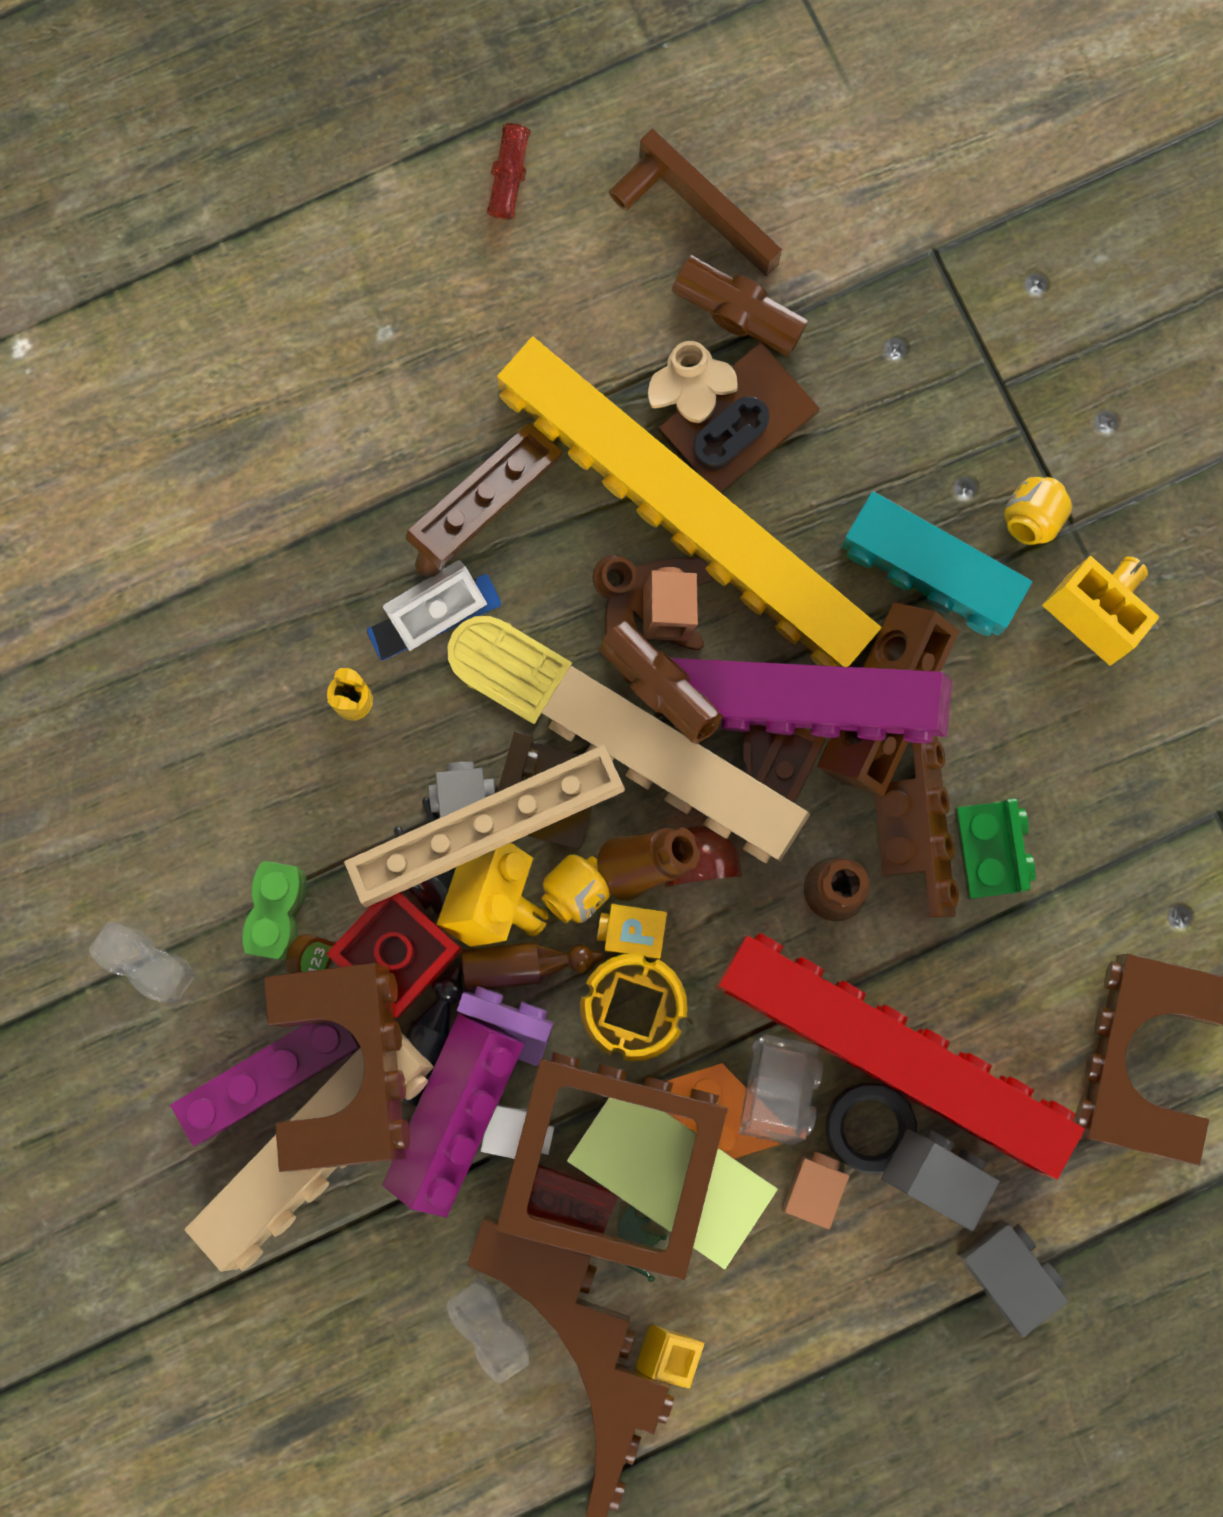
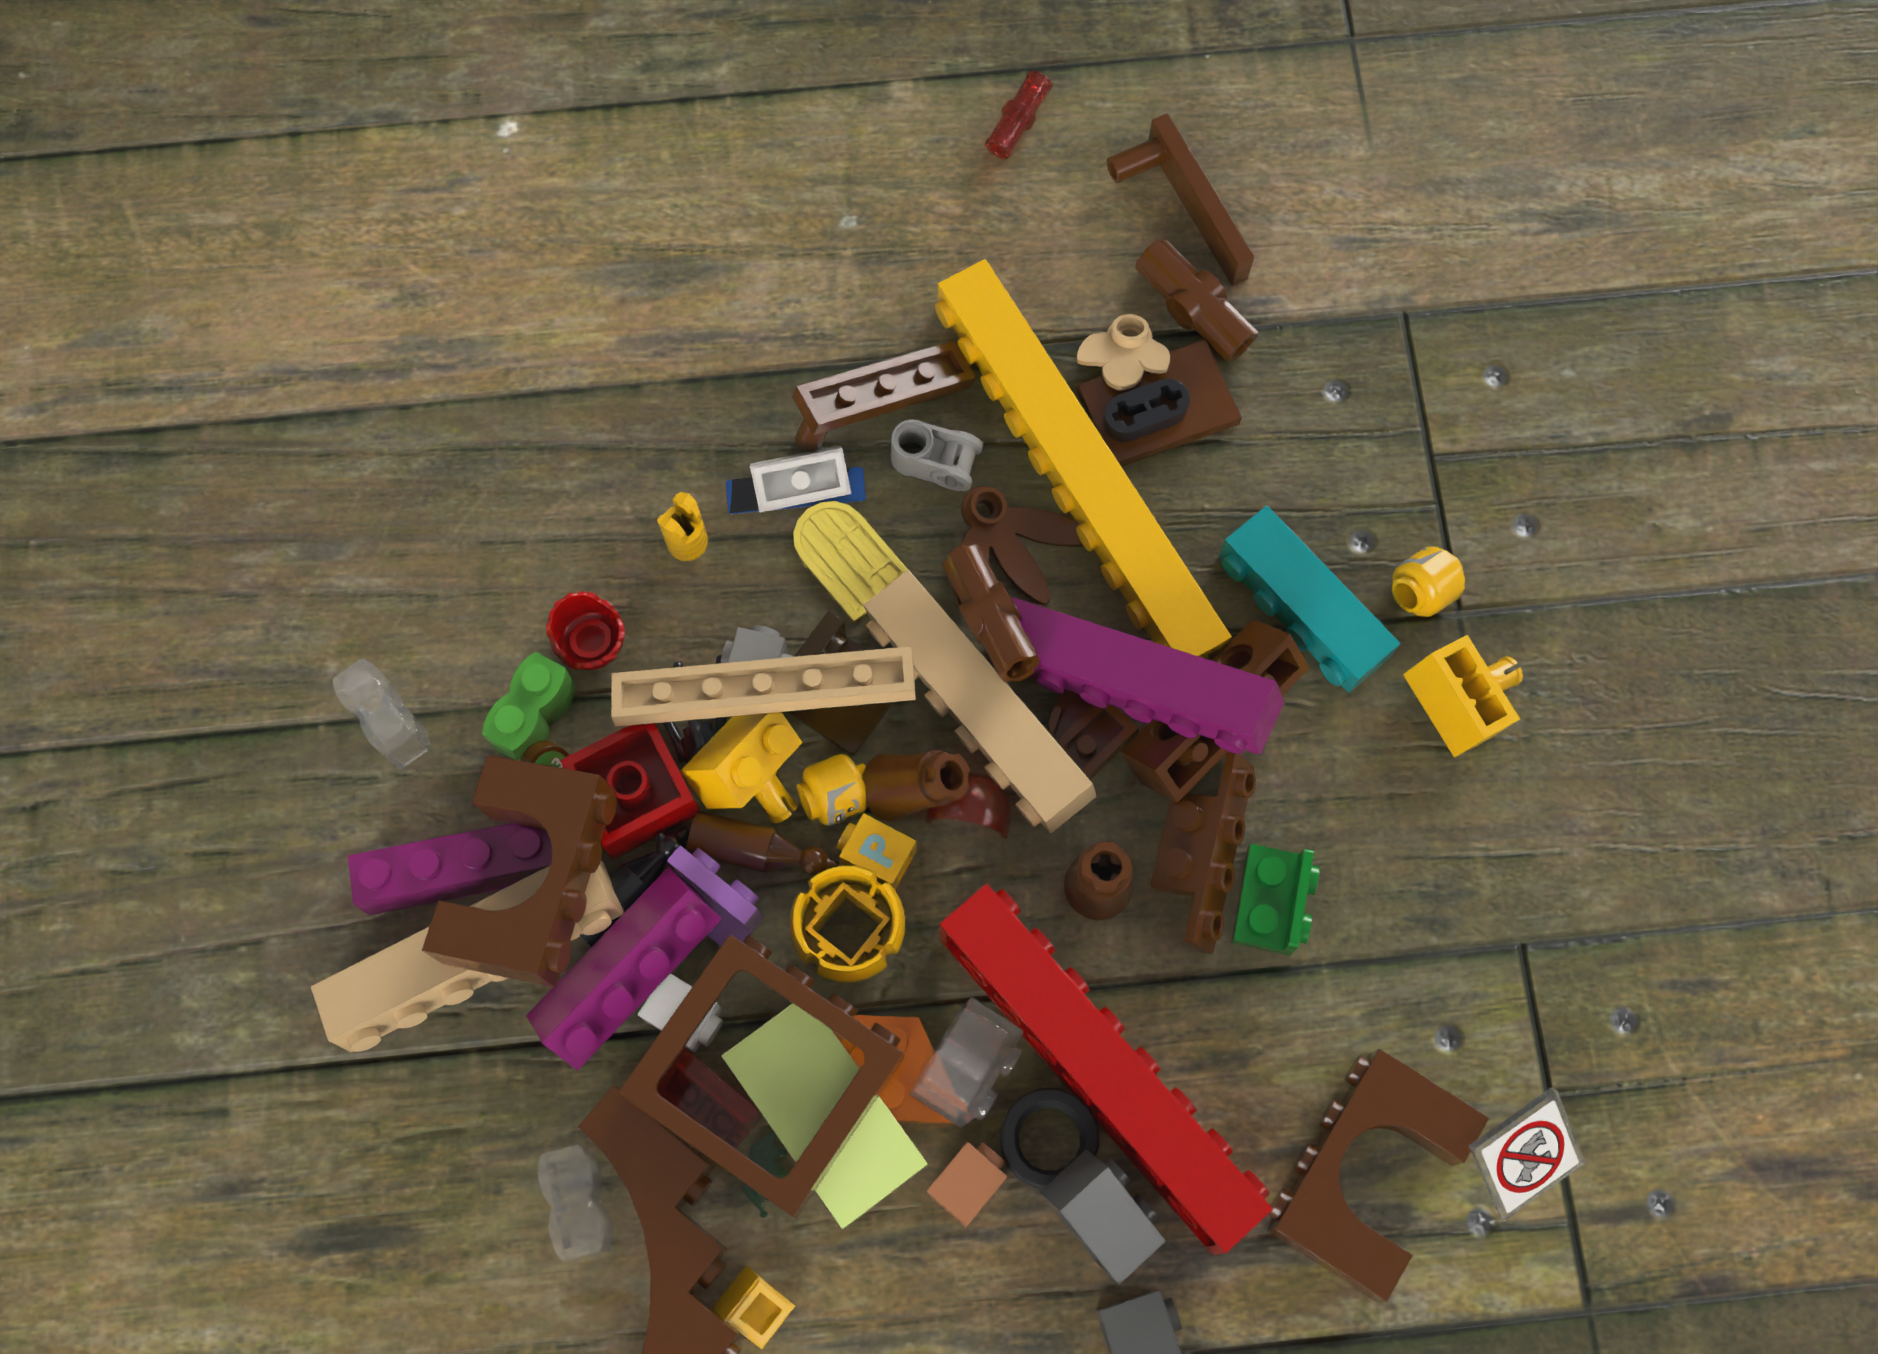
camera: 20 degrees right, 10 degrees down
nougat brick [643,567,698,641] -> none
none -> red hair [546,591,625,671]
none -> light grey piece [890,419,983,491]

